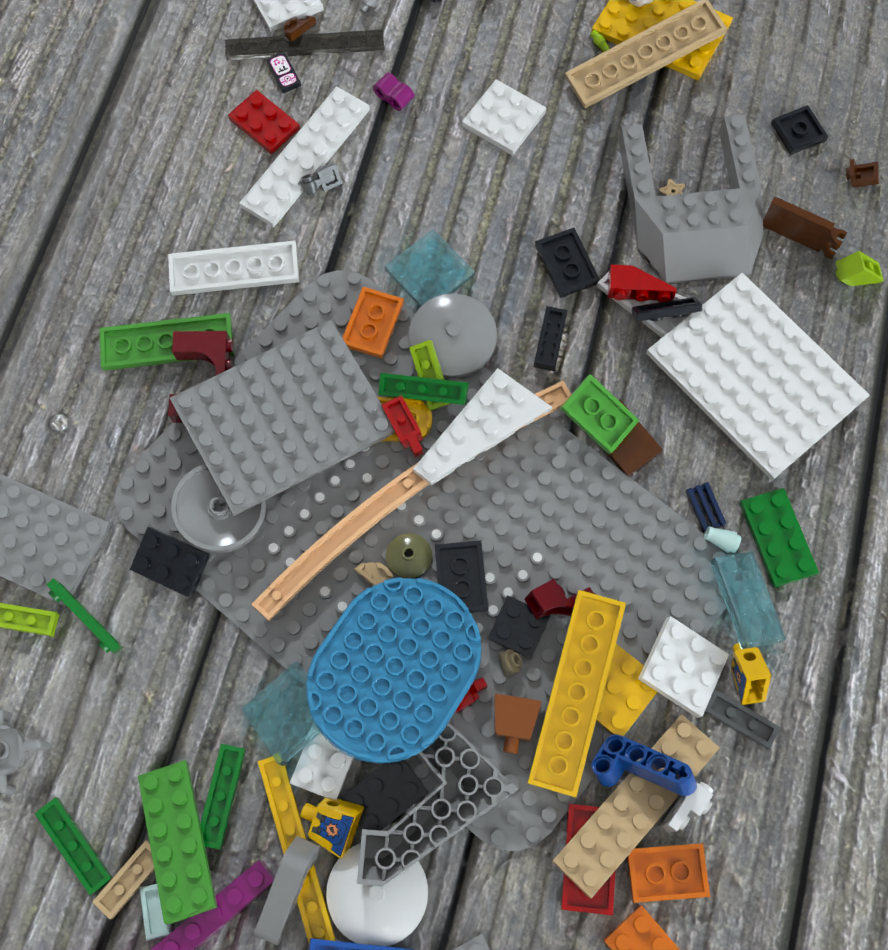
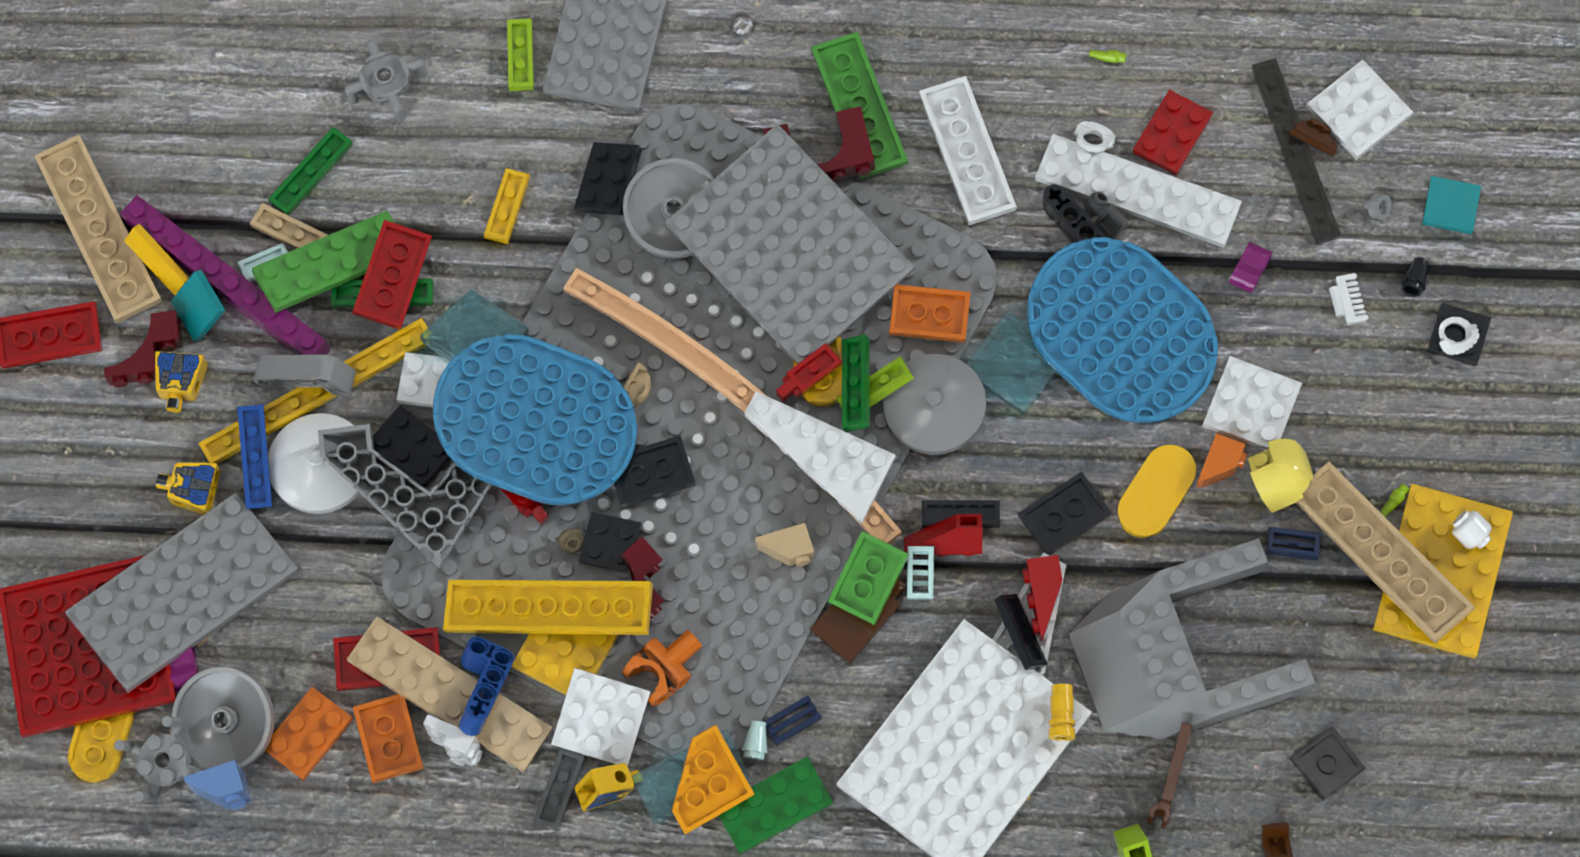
camera: 80 degrees right, 0 degrees up
green plate [46,578,123,654] -> none
tile [266,52,301,93] -> none
yellow torso [300,797,364,859] -> none
olive dish [386,533,432,579] -> none
dark orange torso [494,693,542,755] -> none
tan plate [659,179,685,196] -> none
none -> red plate [352,220,432,330]
none -> yellow tile [483,168,530,244]
none -> orange connector [622,630,703,707]
none -> light orange plate [671,724,755,834]
none -> tan slope [755,523,815,567]
none -> red slope [904,514,982,556]
none -> light aqua slope [907,546,934,600]
none -> dark azure tile [1027,237,1218,423]
none -> black beam [1042,184,1105,243]
none -> yellow axle [1049,684,1075,741]
none -> white piece [1074,121,1115,153]
none -> lime piece [1089,50,1127,64]
none -> yellow tile [1117,445,1196,538]
none -> orange slope [1196,433,1247,488]
none -> light yellow brick [1248,439,1313,513]
none -> dark blue tile [1266,527,1321,560]
none -> white piece [1329,273,1369,325]

